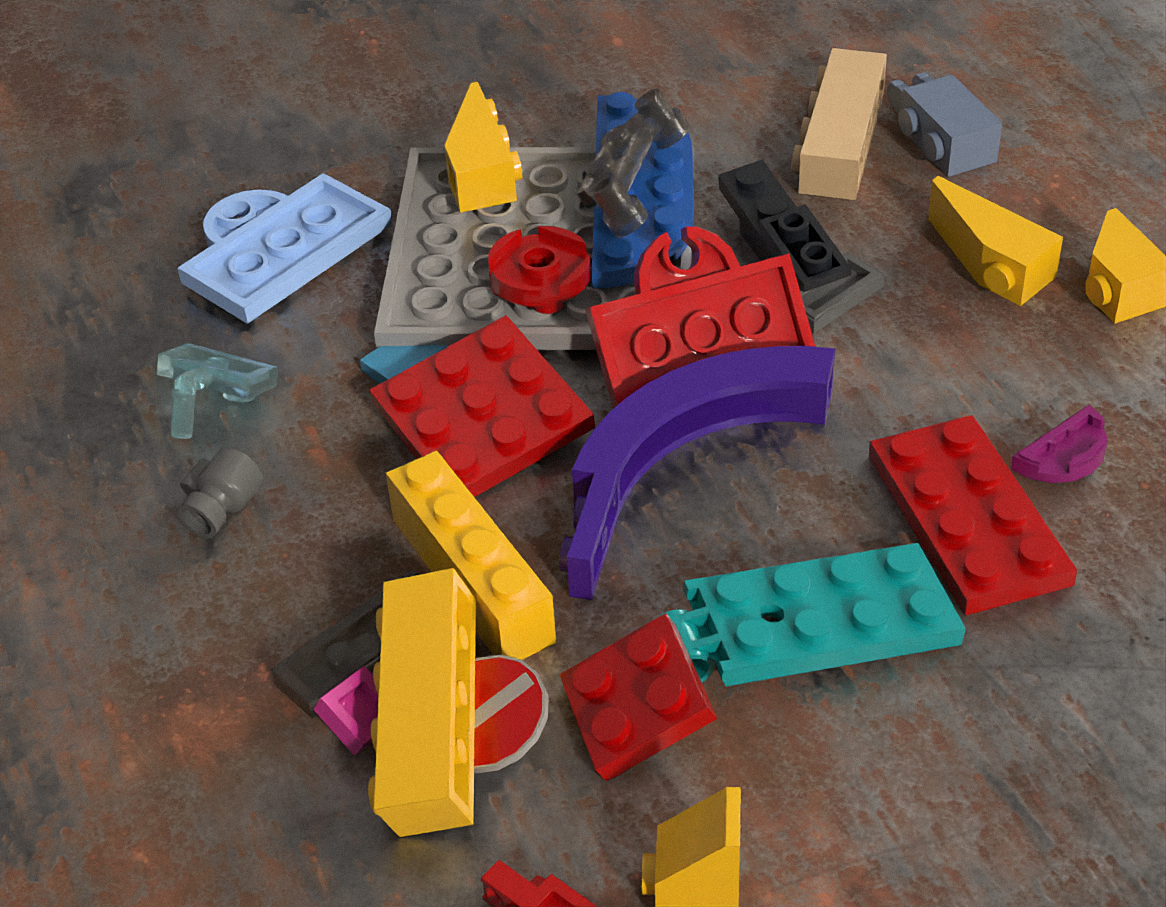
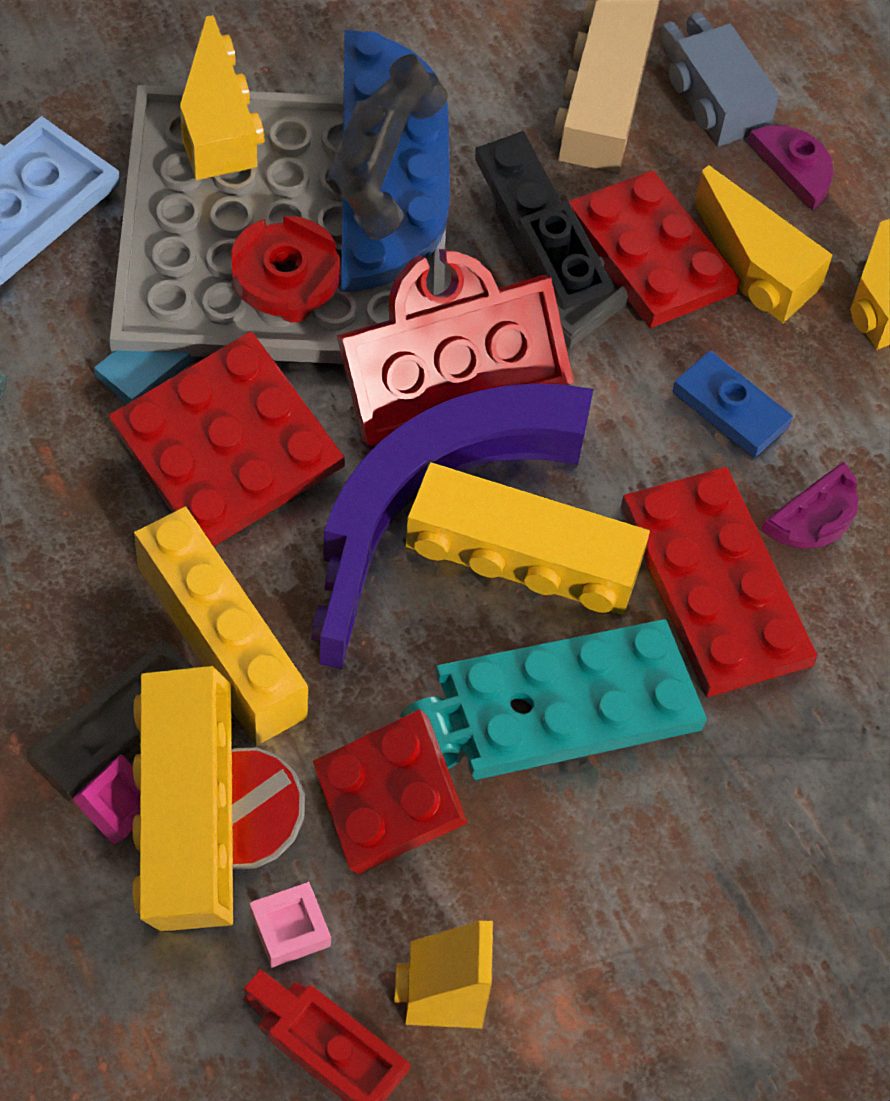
camera: 10 degrees left, 15 degrees up
none -> bright pink plate [250,882,331,968]
none -> yellow brick [405,462,650,616]
none -> red plate [569,170,741,328]
none -> blue plate [672,350,793,458]
none -> magenta plate [748,126,834,211]

